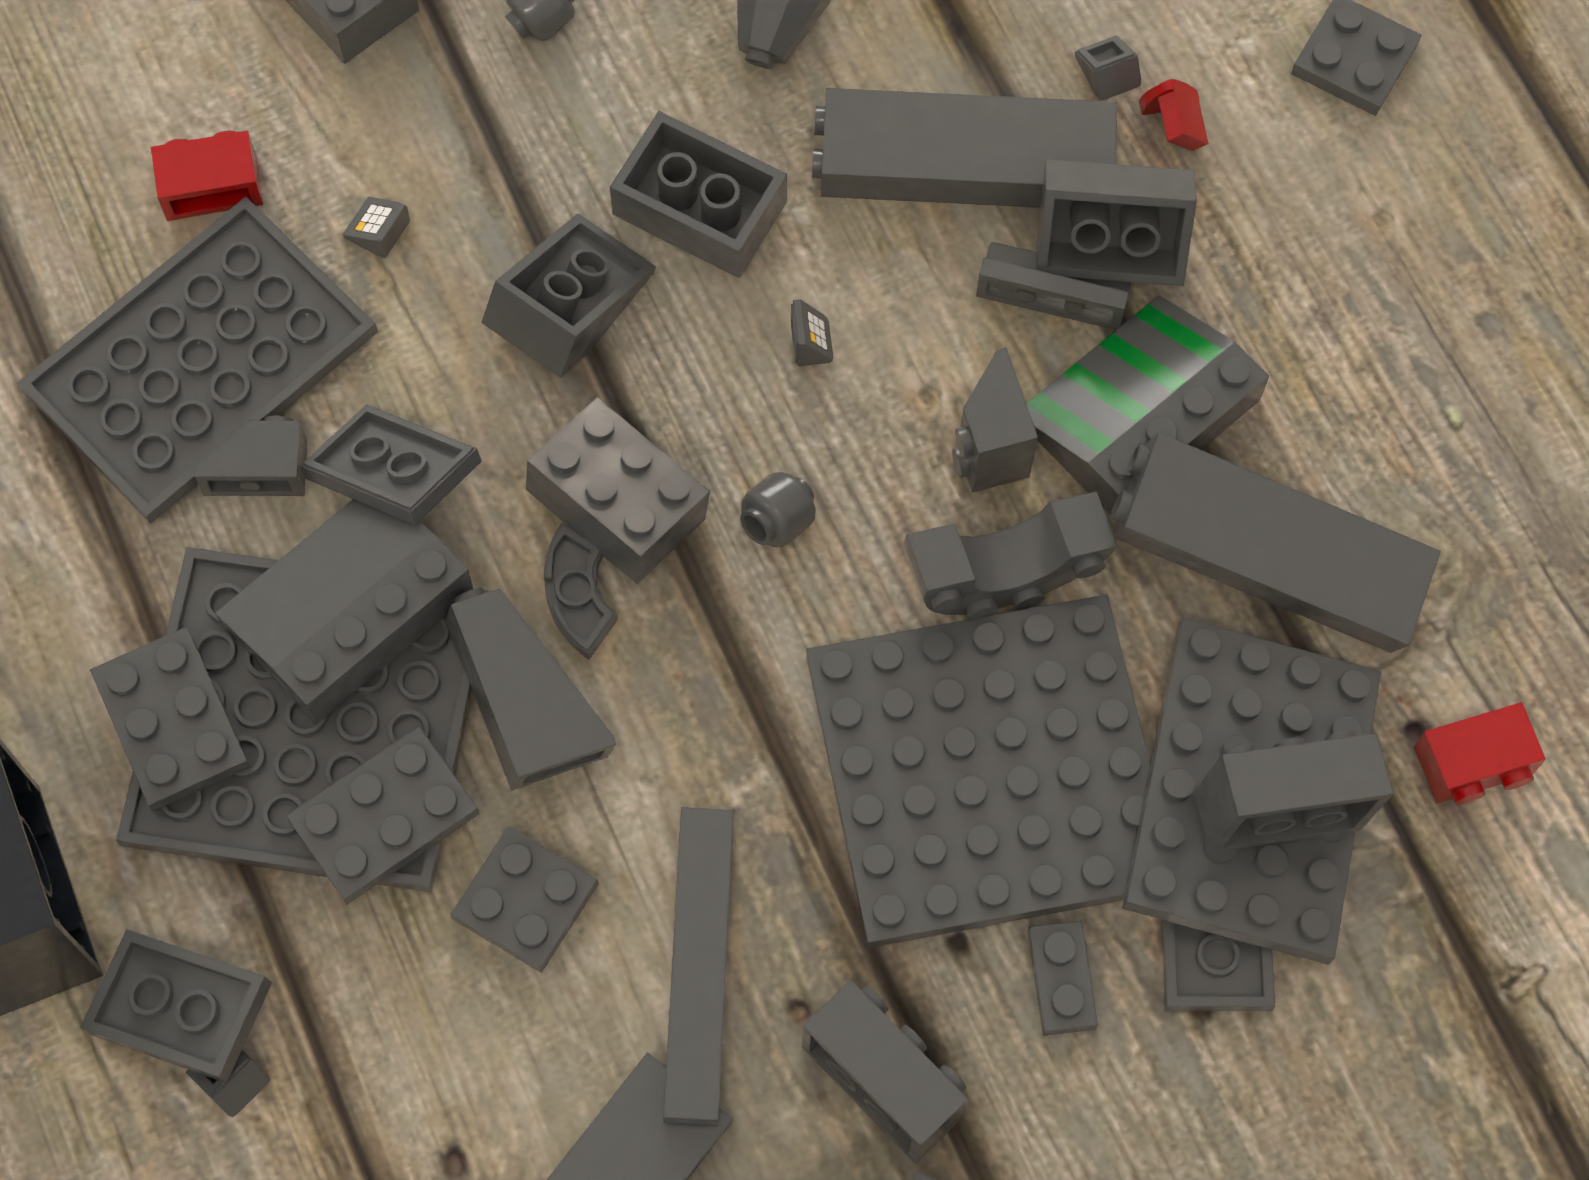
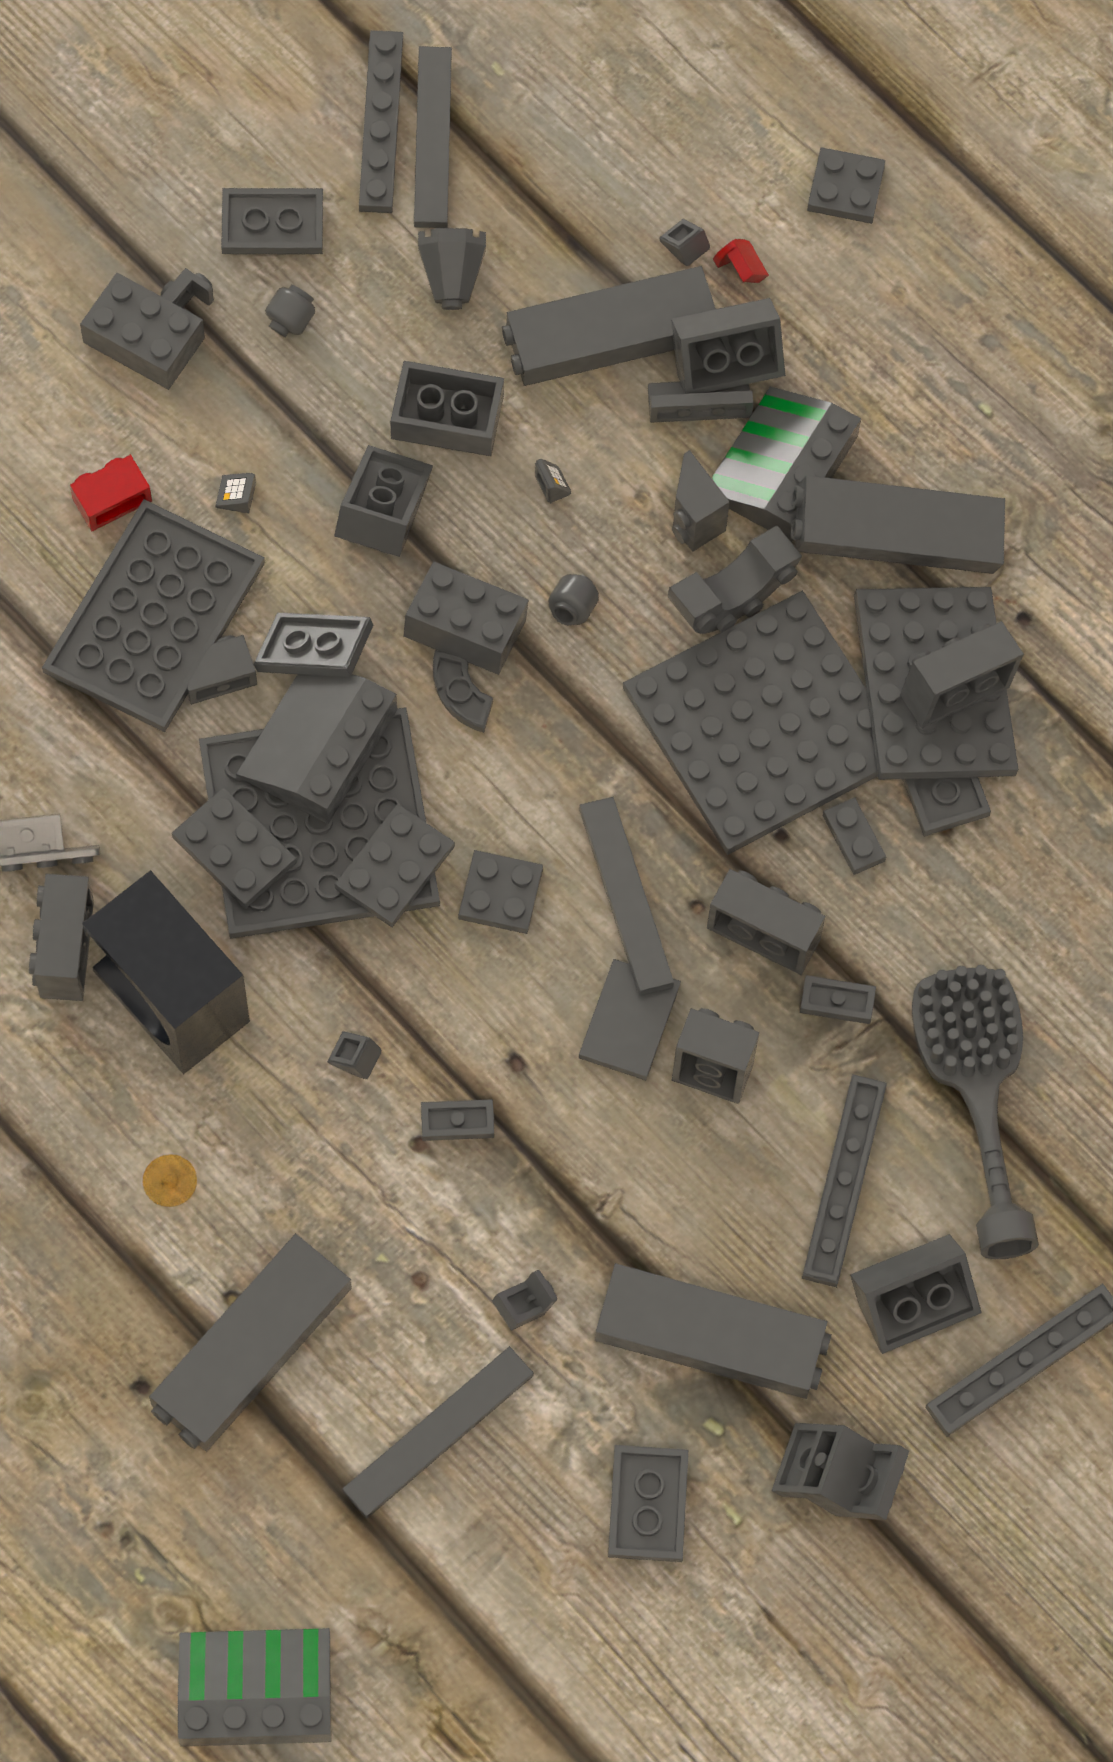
camera: 20 degrees left, 0 degrees up
dark grey plate [80,929,272,1083] -> none
dark grey slope [445,588,616,791] -> none
red piece [1414,702,1546,805] -> none

